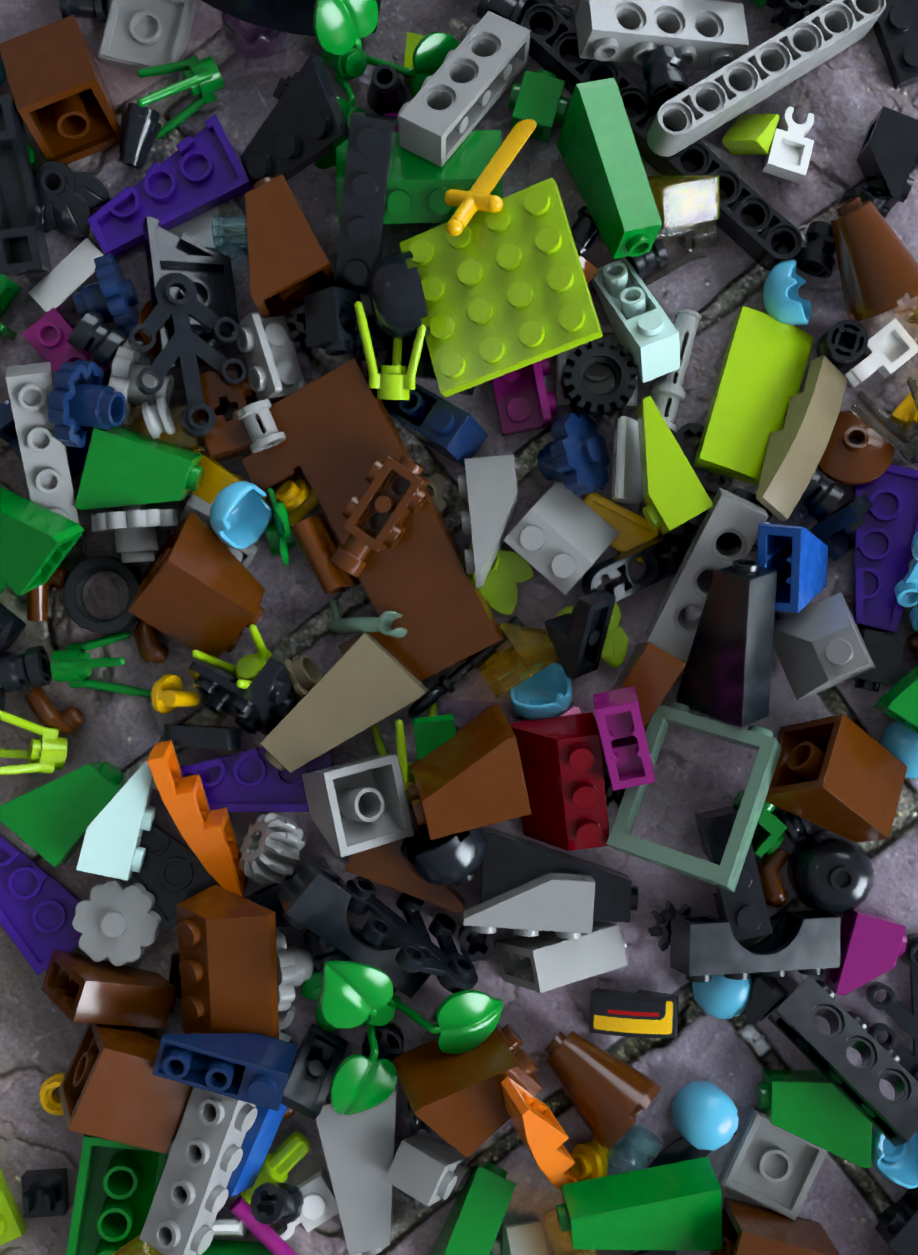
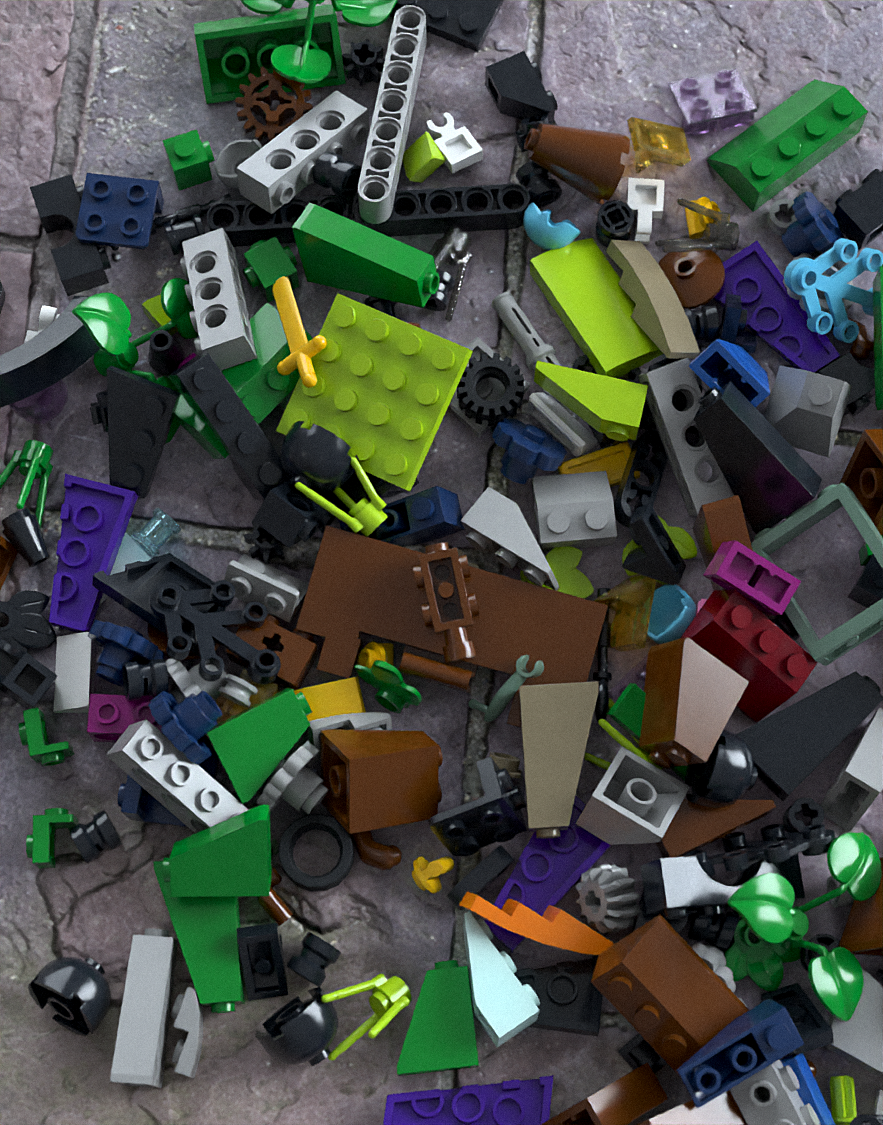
camera: 50 degrees left, 15 degrees down
reddish brown arm [25,687,85,735] -> none
green plant [50,631,151,698] -> none
light grey plant [72,878,161,966] -> none
lime plant [192,624,272,689] -> none
medium azure hair [210,481,272,549] -> none
light grey bush [235,399,286,453] -> none
reddish brown slope [245,174,335,318] -> none
light grey slope [463,873,595,940] -> none
magenta bracket [491,358,557,437] -> none
light aqua slope [592,257,680,383] -> none
slope [647,175,720,229] -> none

